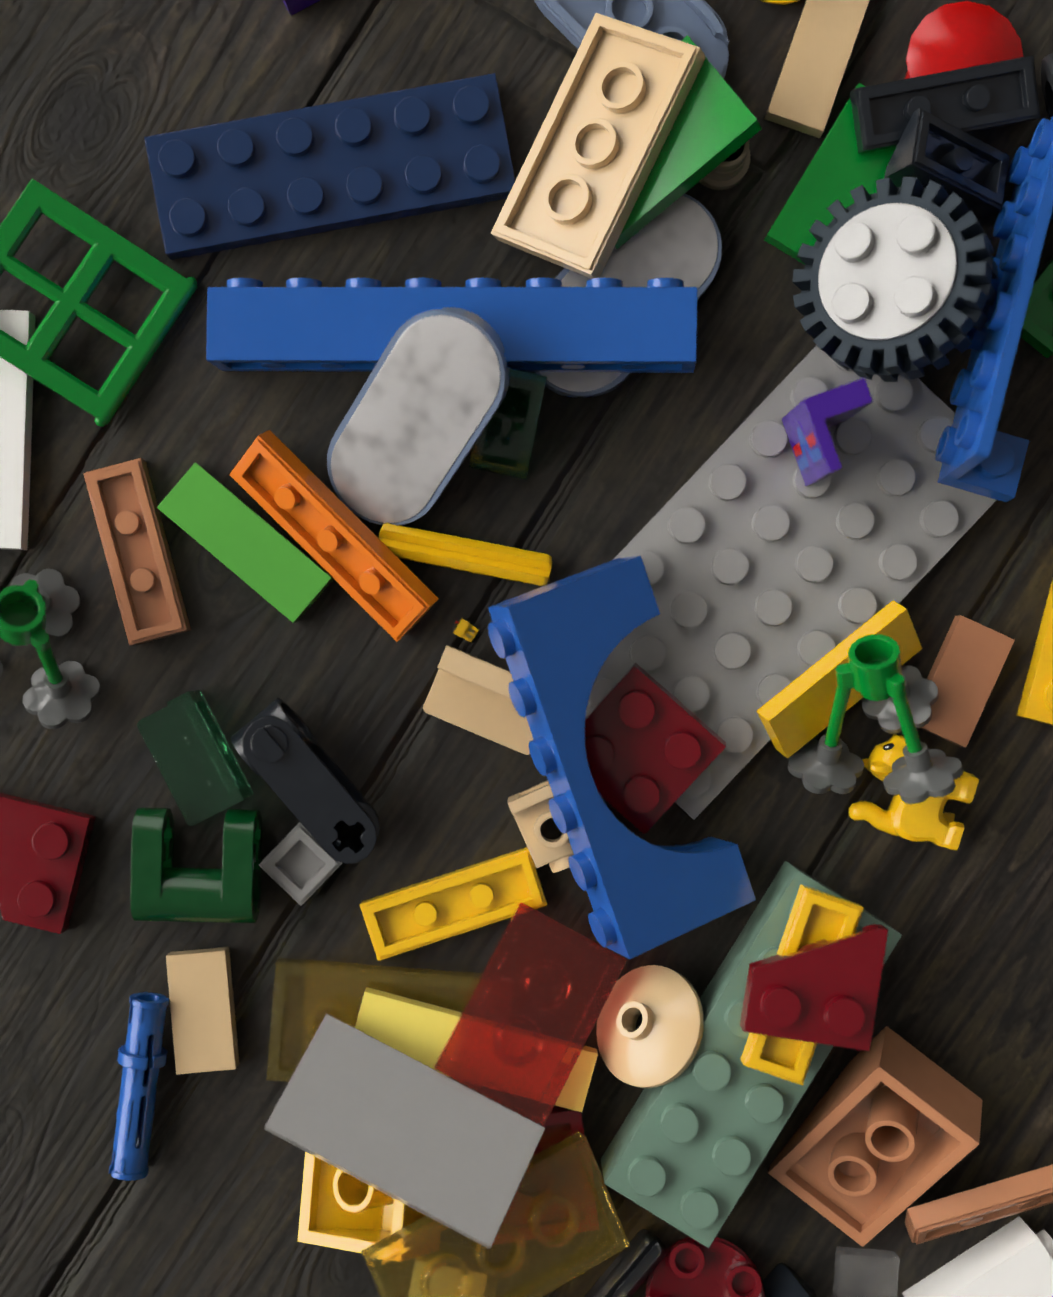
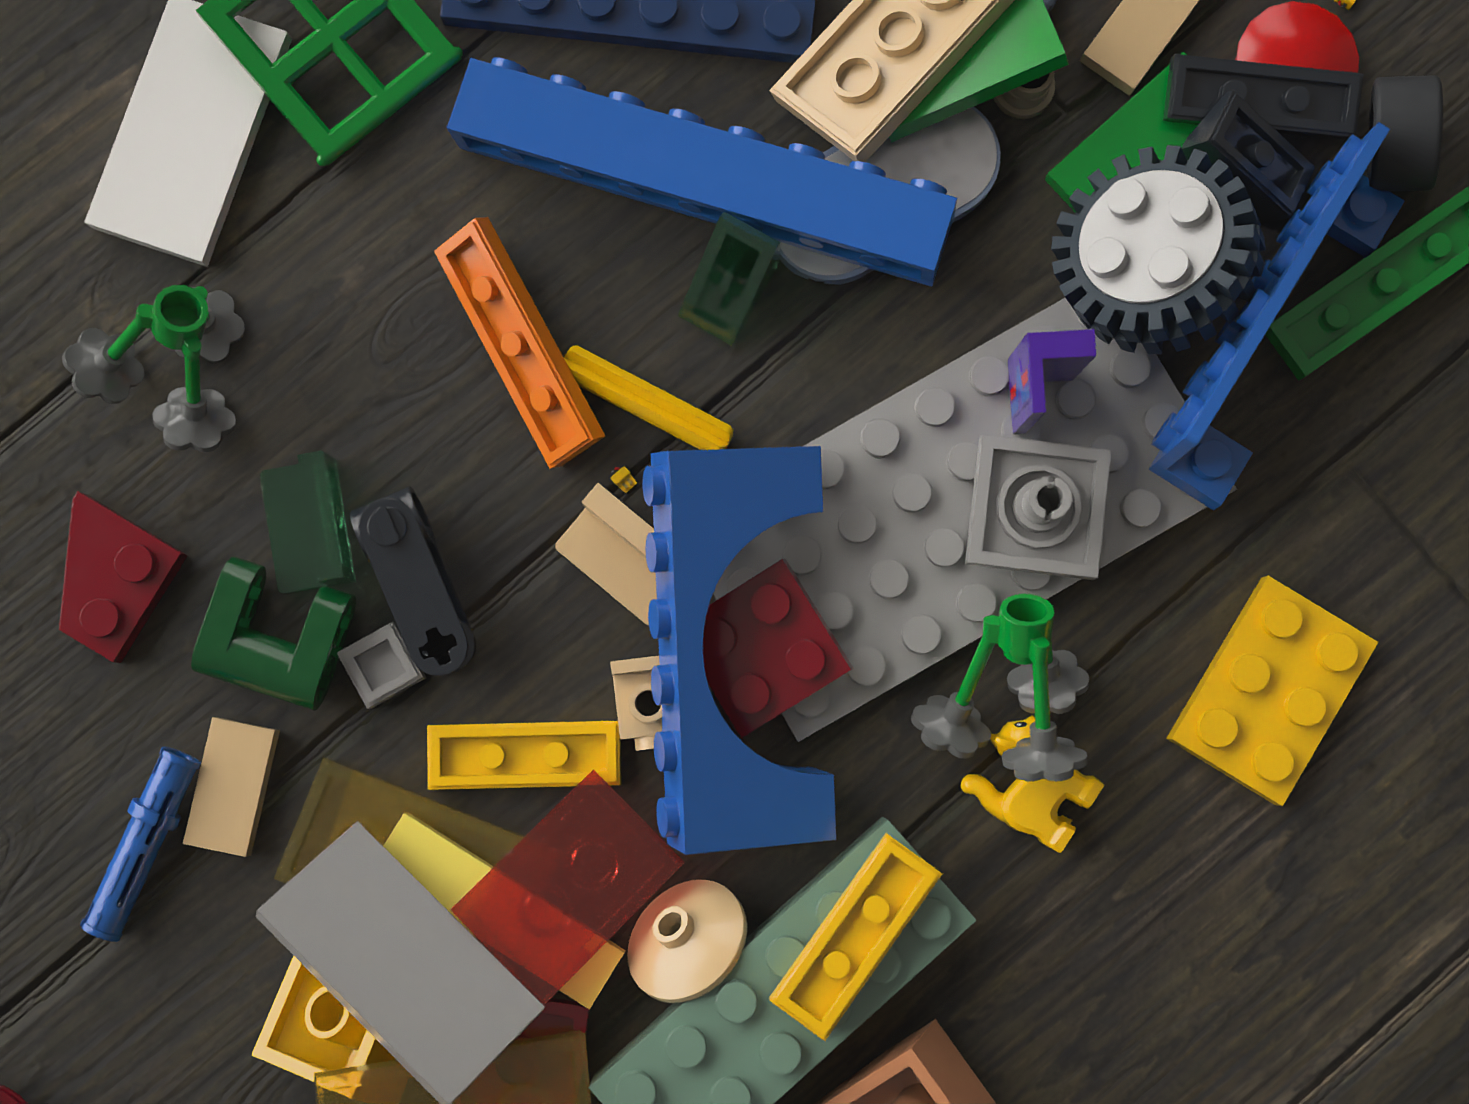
camera: 20 degrees right, 5 degrees down
nougat tile [83,458,191,645] -> none
bright green tile [157,462,333,623] -> none
flat silver tile [327,307,510,526] -> none
dark red wing [740,924,888,1051] -> none
yellow tile [756,600,922,759] -> none
nougat tile [920,615,1015,748] -> none
none -> light grey plate [965,434,1111,580]

